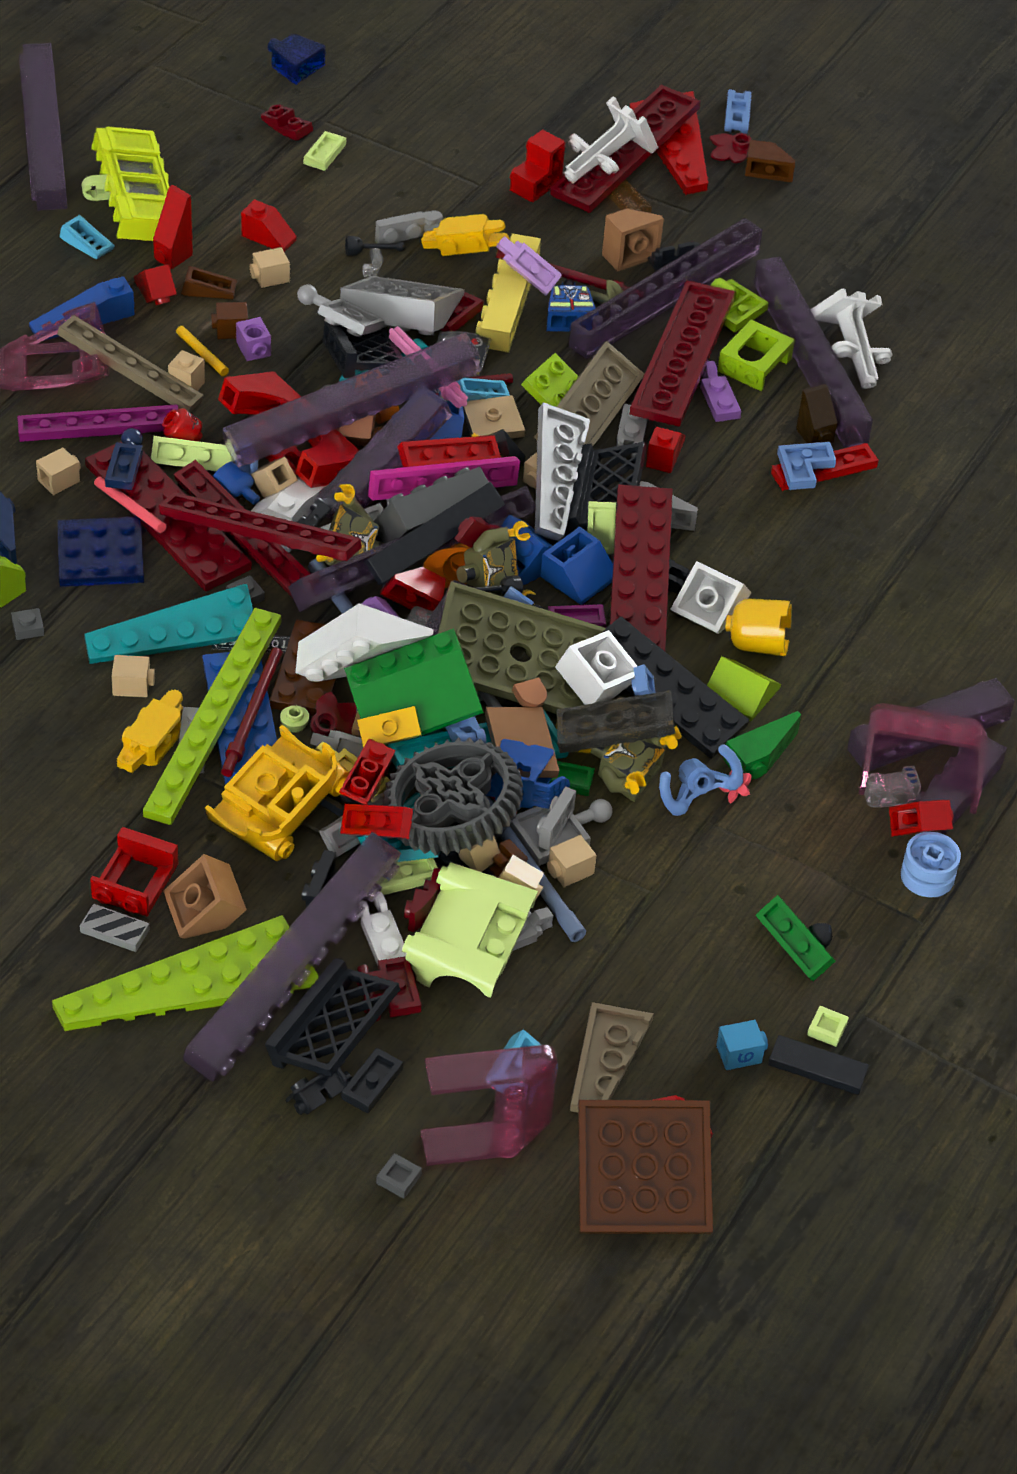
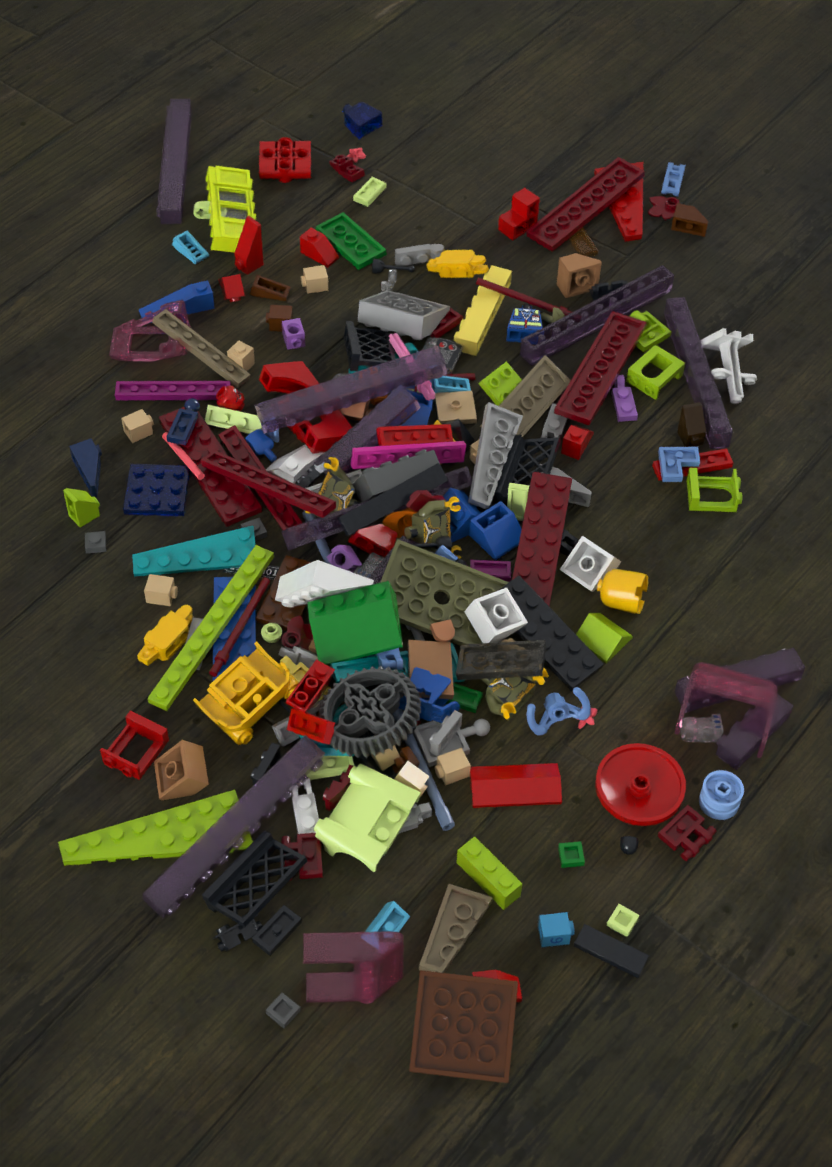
camera: 10 degrees right, 5 degrees up
light grey tile [80,904,150,952] -> none
yellow bar [176,326,229,376] -> none
tan brick [250,457,298,498] -> none
light grey plate [297,284,385,337] -> none
yellow plate [357,706,422,748] -> none
lavender hinge [496,236,562,296] -> none
white piece [564,97,658,184] -> none
medium blue plate [631,664,657,704] -> none
green slope [723,711,801,780] -> none
green plate [756,895,836,982] -> none
red slope [889,799,953,836] -> none
none -> red connector [259,137,311,183]
none -> green plate [315,212,387,270]
none -> coral plant [347,148,366,163]
none -> lime brick [457,836,522,910]
none -> red slope [470,763,562,808]
none -> green plate [558,842,585,868]
none -> red dish [595,743,686,826]
none -> dark red plate [658,805,716,861]
none -> lime panel [686,468,742,512]

